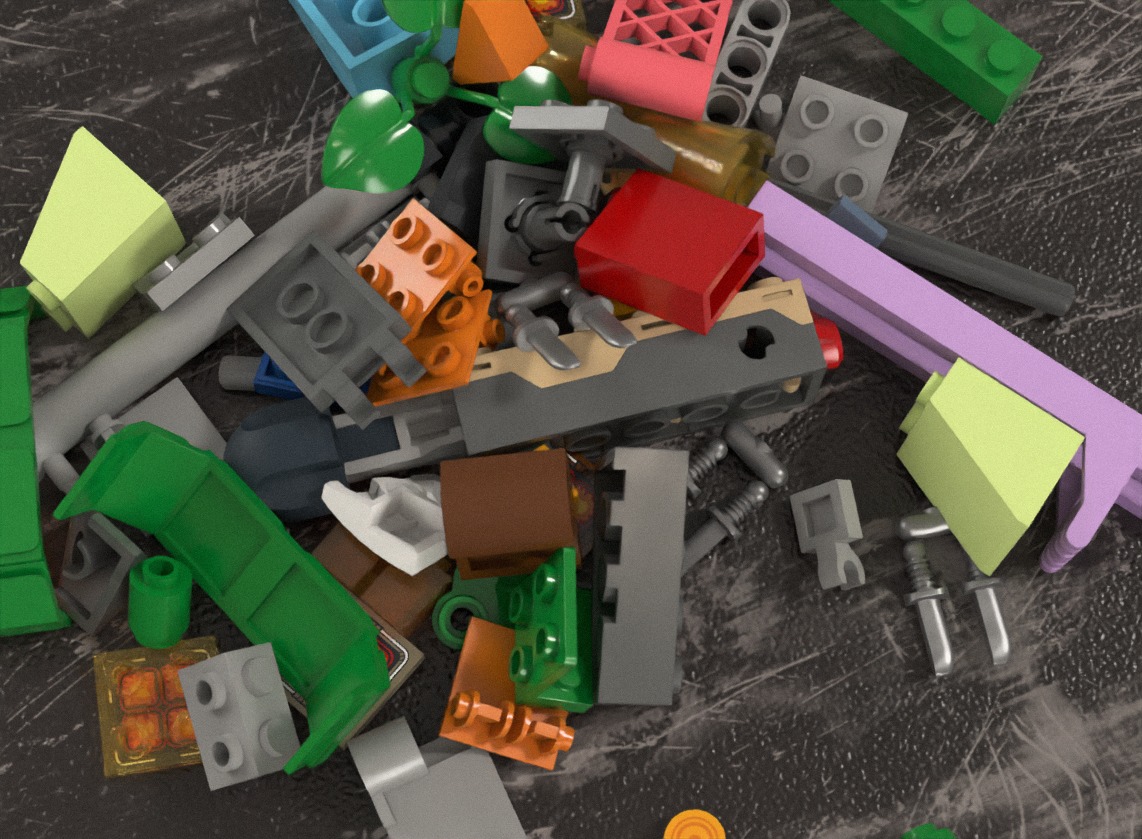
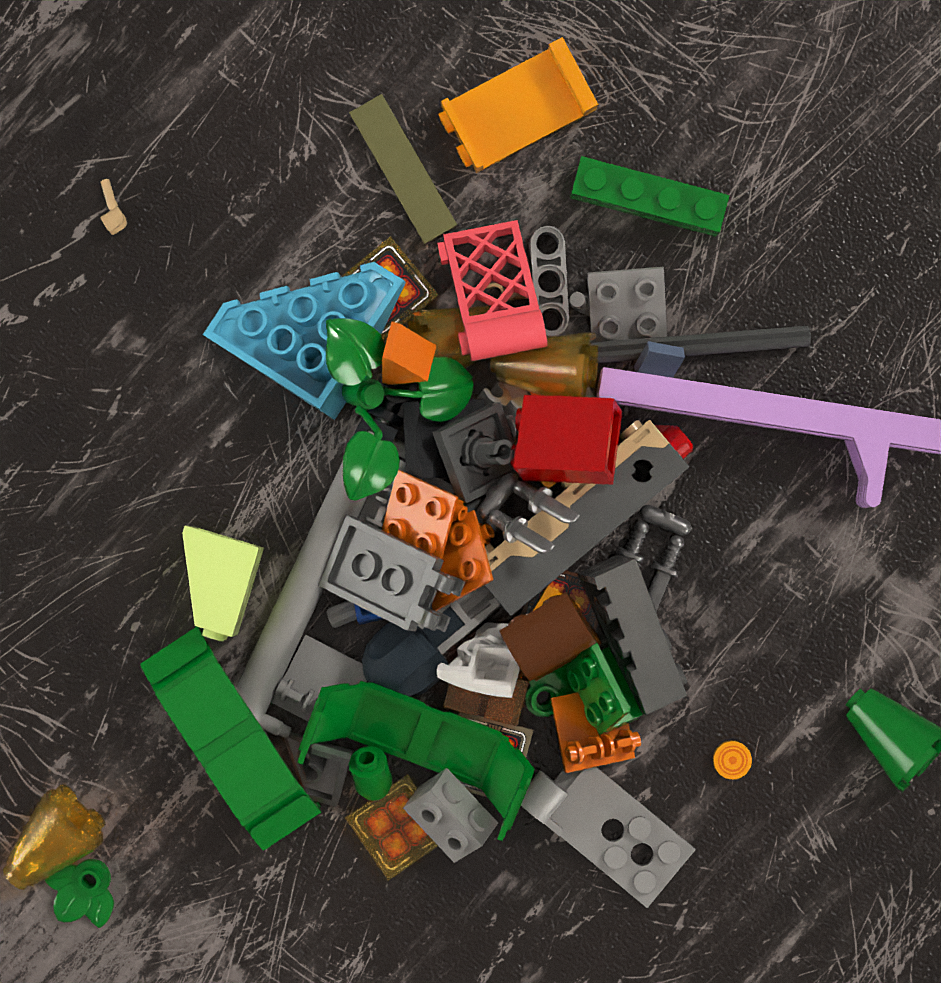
camera: 25 degrees left, 15 degrees up
light grey plate [132,213,255,312] -> none
dark grey plate [509,99,677,215] -> none
light grey plate [790,479,865,590] -> none
flat silver piece [895,506,1012,677] -> none
yellowish green slope [896,357,1085,577] -> none

